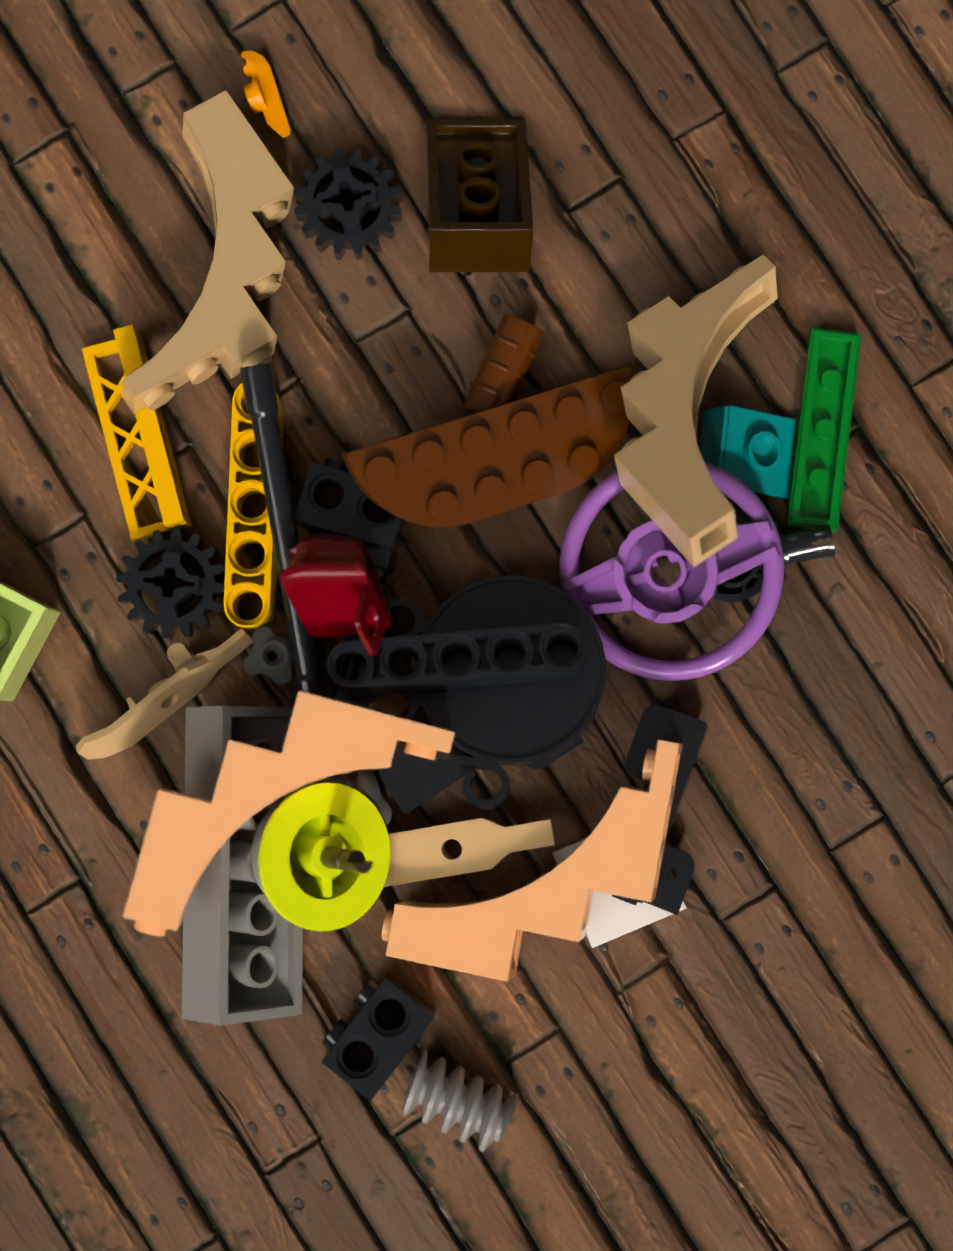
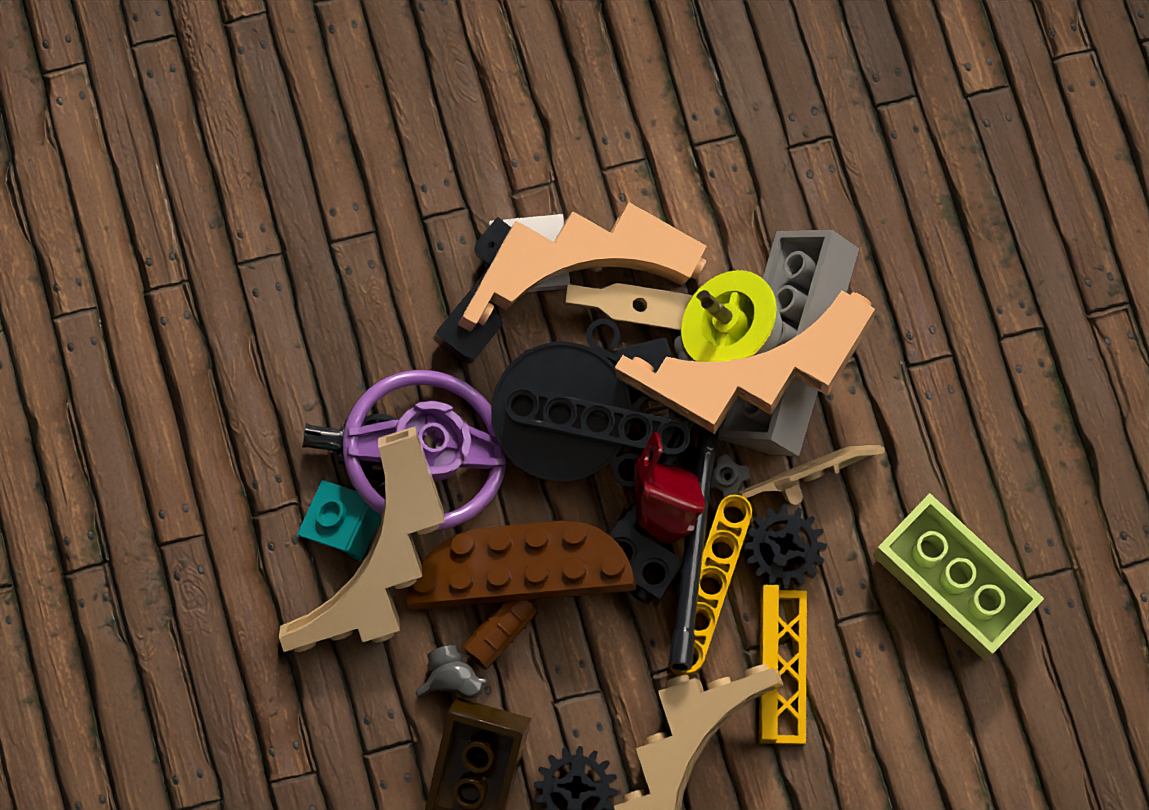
camera: 170 degrees left, 10 degrees down
black brick [321,972,436,1101] -> none
light grey piece [403,1049,519,1152] -> none
green tile [785,327,862,534] -> none
none -> dark grey animal [415,645,487,699]

